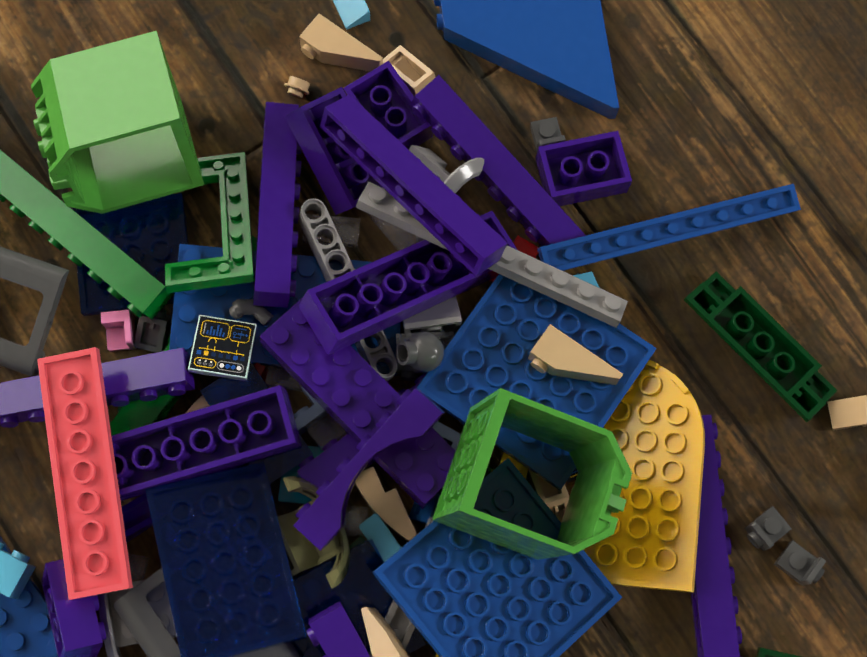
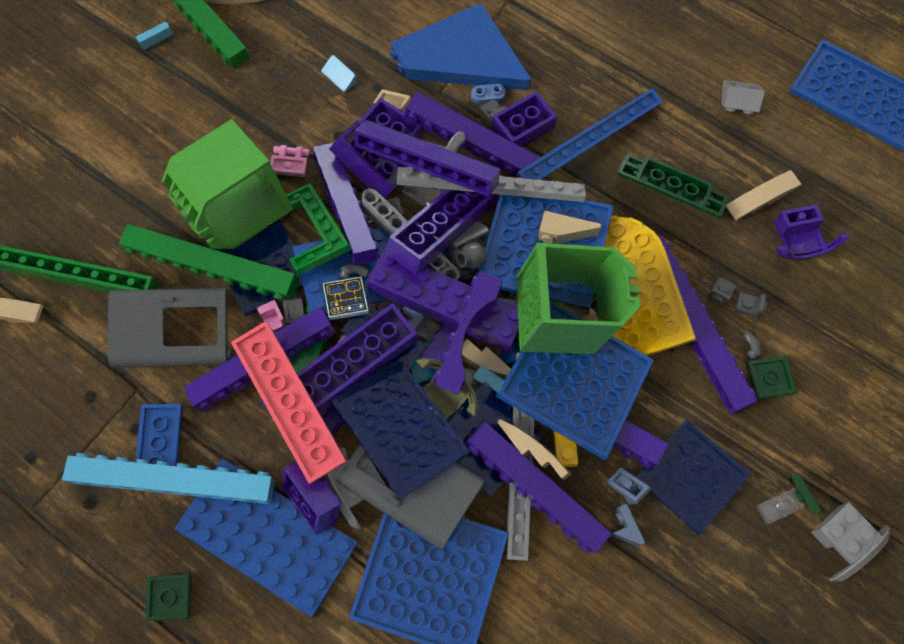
camera: 15 degrees left, 5 degrees down
tan plate [284,76,310,98] -> none
tan slope [299,14,383,71] -> none
none -> bright pink plate [270,145,310,177]
none -> medium blue plate [471,84,506,104]
none -> dark grey arm [742,331,762,360]

